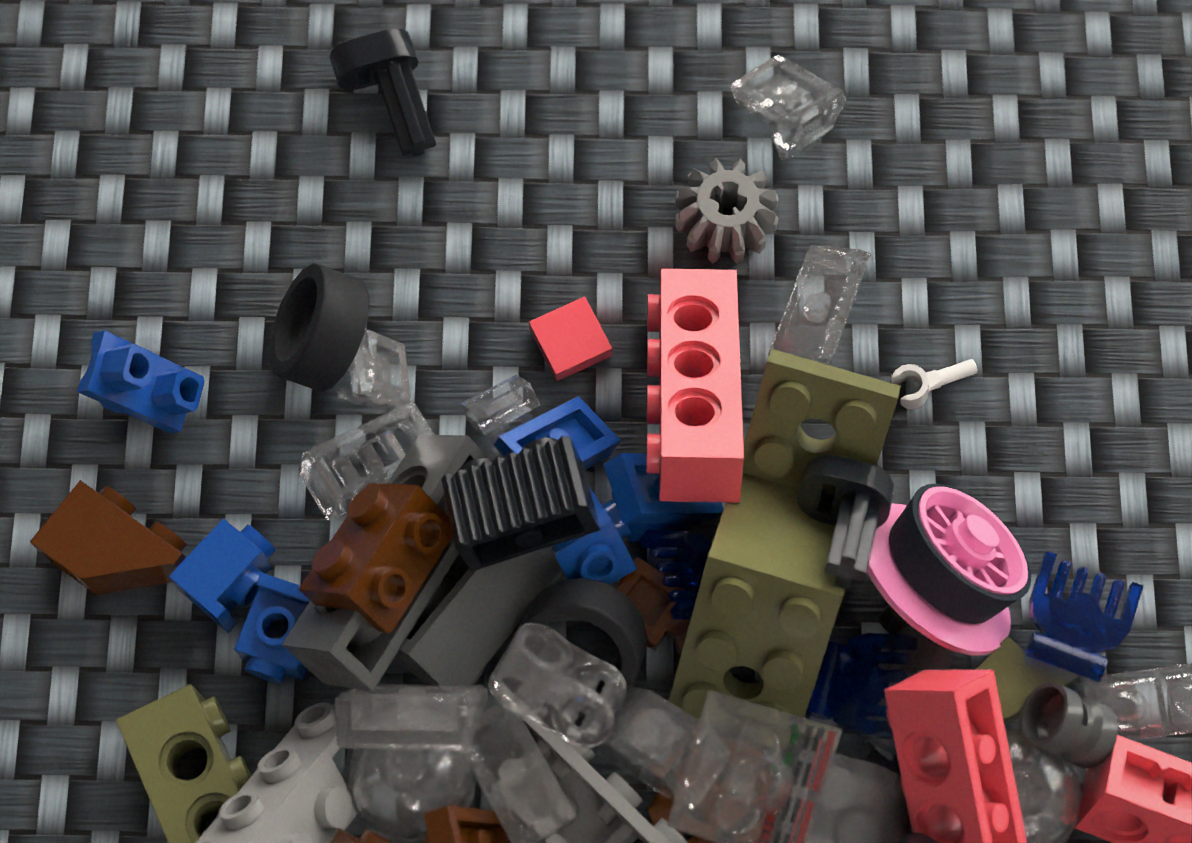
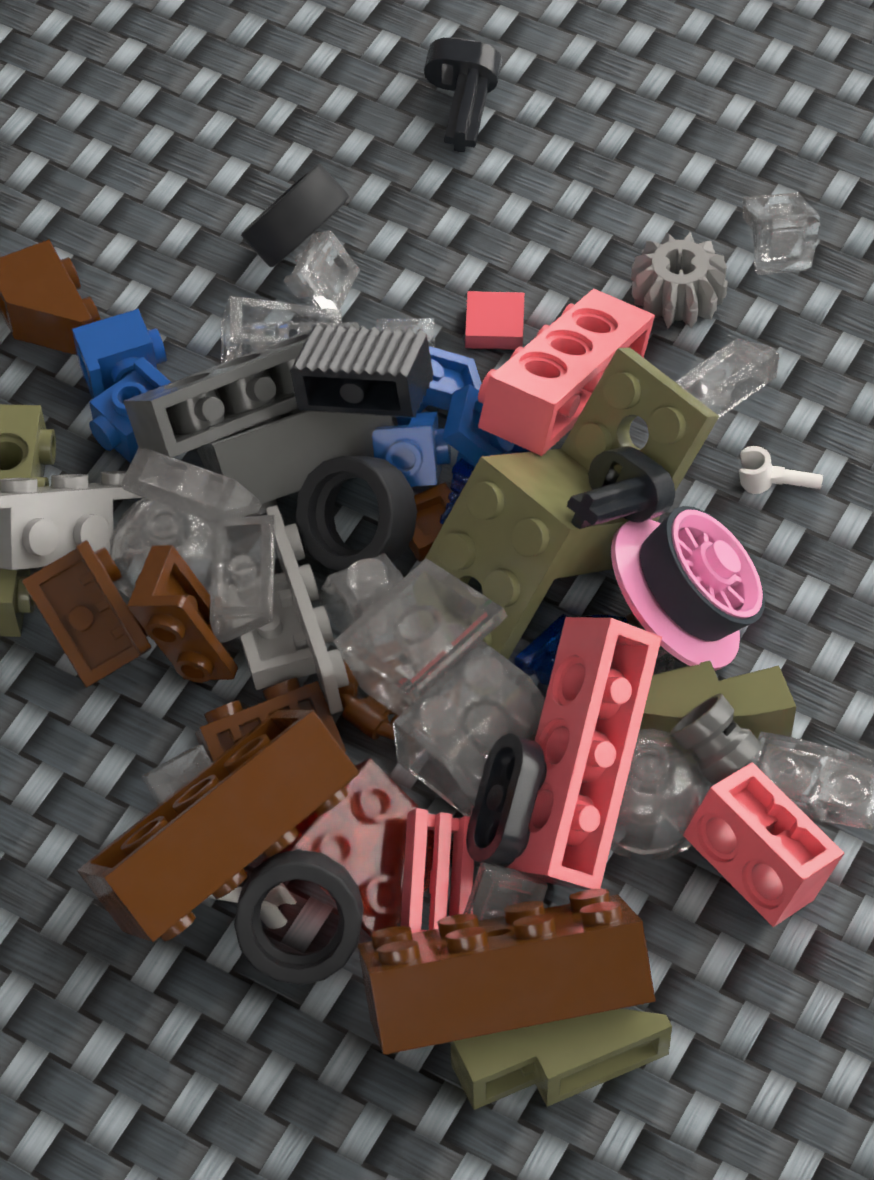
camera: 30 degrees right, 15 degrees down
blue hips [77,330,205,433] -> none
reddish brown bracket [298,483,453,633] -> none
clear piece [488,623,627,748] -> none
clear blue piece [1025,551,1144,682] -> none

